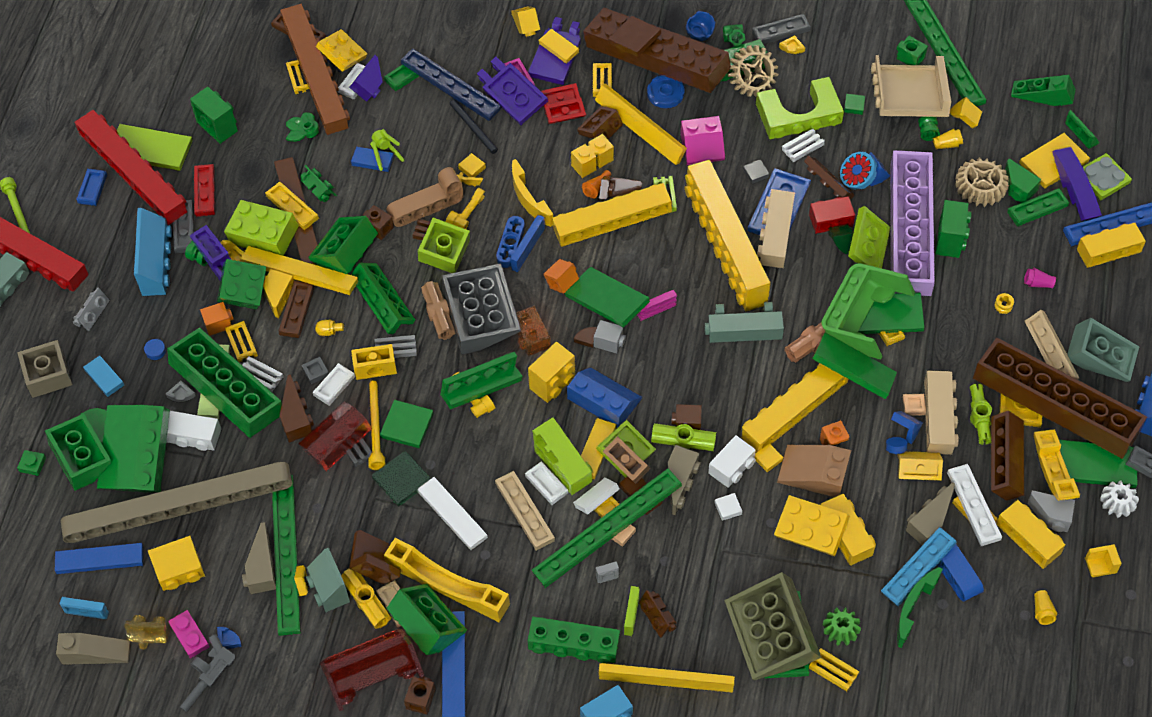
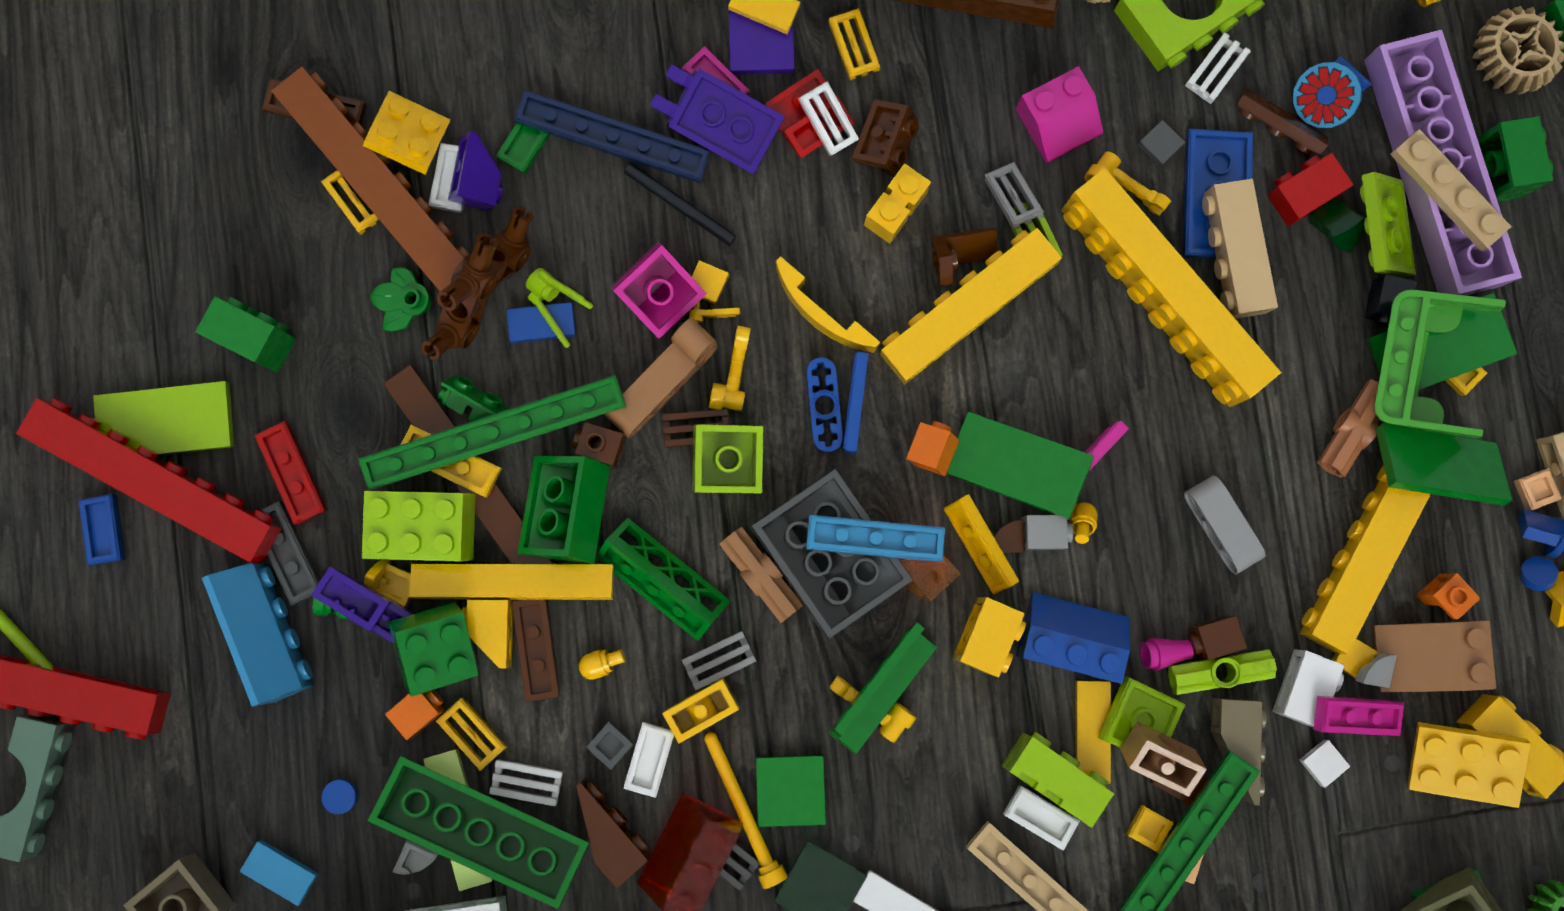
camera: 25 degrees left, 25 degrees up
light grey hinge [73,288,110,331] -> none
white tile [573,478,619,514] -> none
orange cone [582,170,611,198] -> none
yellow tile [595,84,687,165] -> none
blue tile [647,75,684,108] -> none
sand green brick [705,302,784,343] -> none
none -> green tile [358,375,627,491]
none -> reddish brown pin [421,207,533,360]
none -> dark pink slope [610,242,707,339]
none -> white tile [798,81,859,156]
none -> dark azure tile [806,515,945,562]
none -> yellow tile [943,494,1019,594]
none -> light grey tile [985,162,1044,230]
none -> yellow cylinder [1070,502,1098,544]
none -> yellow brick [1084,151,1171,216]
none -> dark pink cone [1140,638,1194,671]
none -> light grey beam [1184,475,1266,575]
none -> dark pink tile [1313,696,1404,736]
none -> light grey tile [1355,652,1397,688]
none -> tan plate [1390,129,1512,251]

